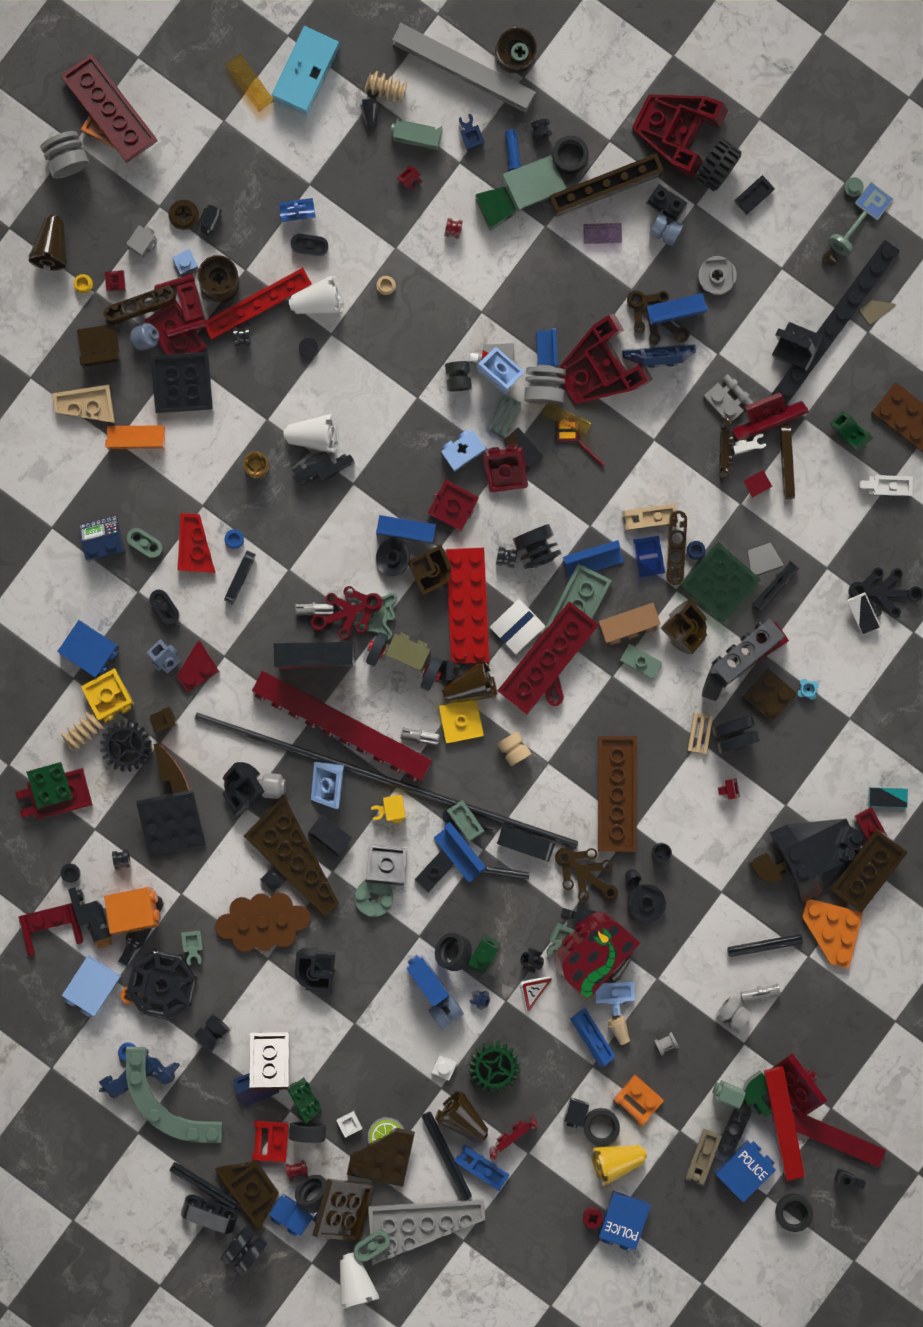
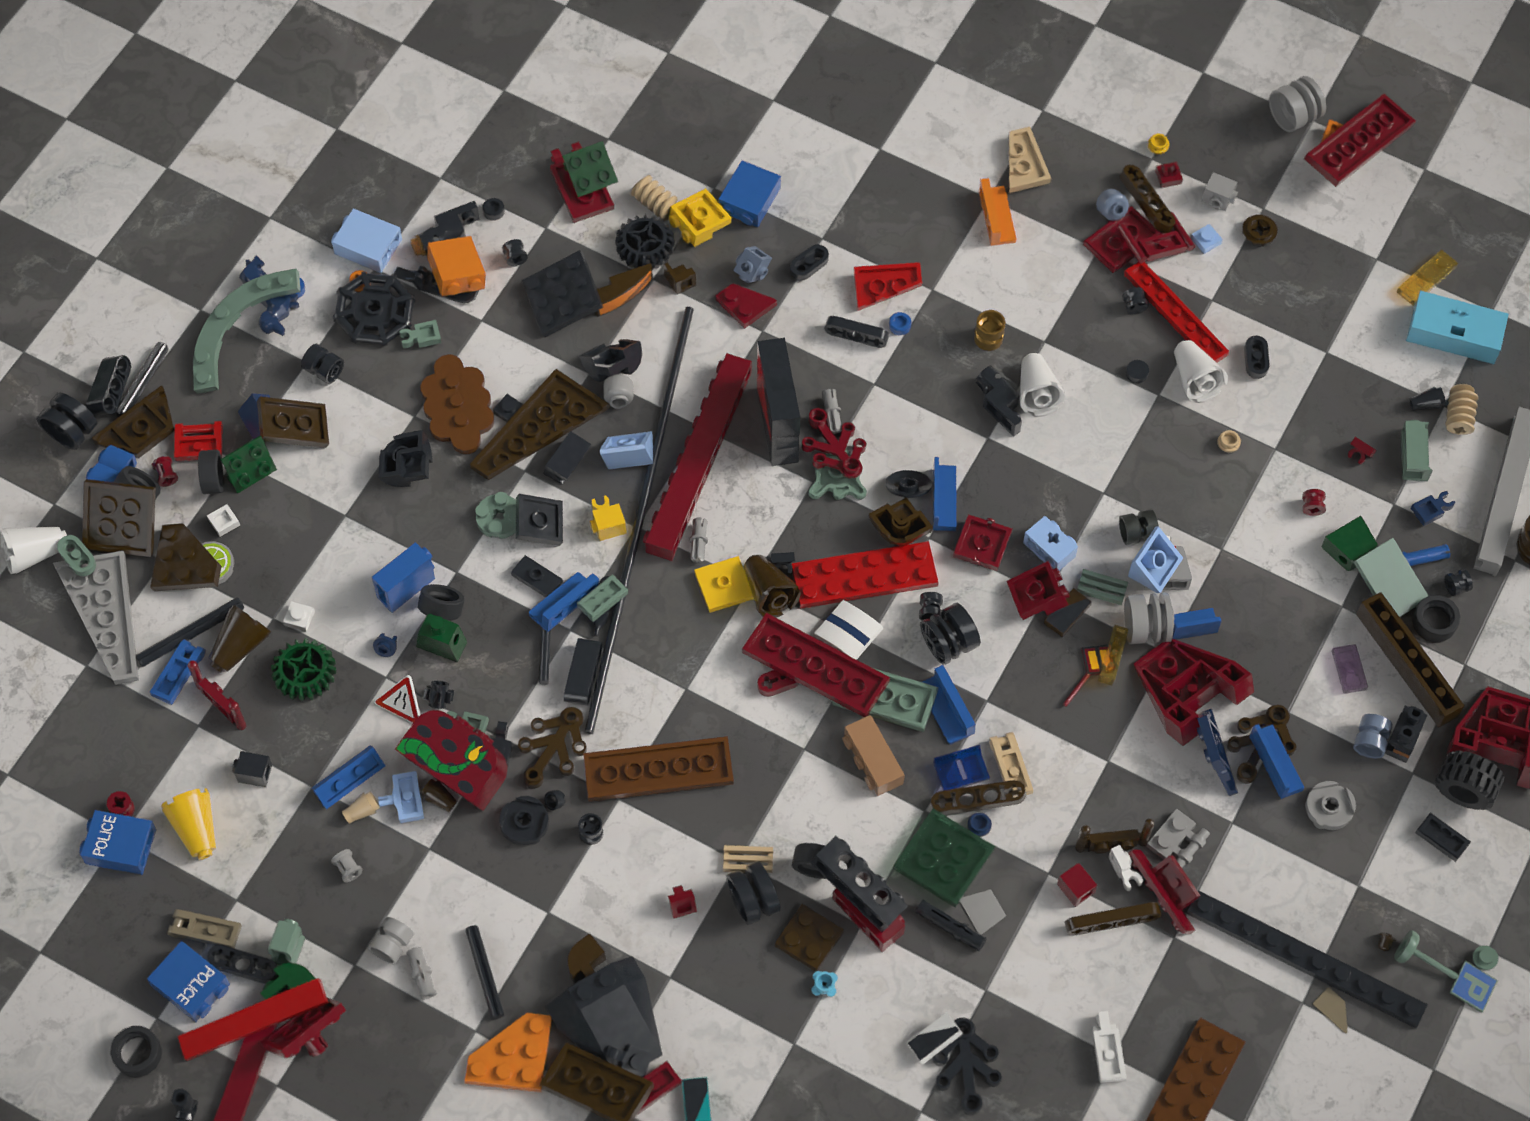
camera: 85 degrees right, 25 degrees down
dark red plate [18,903,84,957] -> none
dark brown cone [29,215,67,271] -> none
dark brown bracket [77,324,121,368] -> none
dark blue slope [79,515,126,562] -> none
sand green plate [127,528,163,558] -> none
black plate [150,352,213,413] -> none
black brick [197,204,222,235] -> none
dark brown wheel [198,255,239,302] -> none
blue hips [279,198,316,222] -> none
brick [366,632,443,691] -> none
sand blue wheel [428,994,464,1030] -> none
tan wheel [497,731,531,766] -> none
black tyre [583,1108,620,1146] -> none
orange plate [612,1074,664,1126] -> none
sand green plate [620,644,662,679] -> none
dark brown brick [661,600,708,654] -> none
black bracket [772,322,824,371] -> none
dark green brick [829,411,873,451] -> none

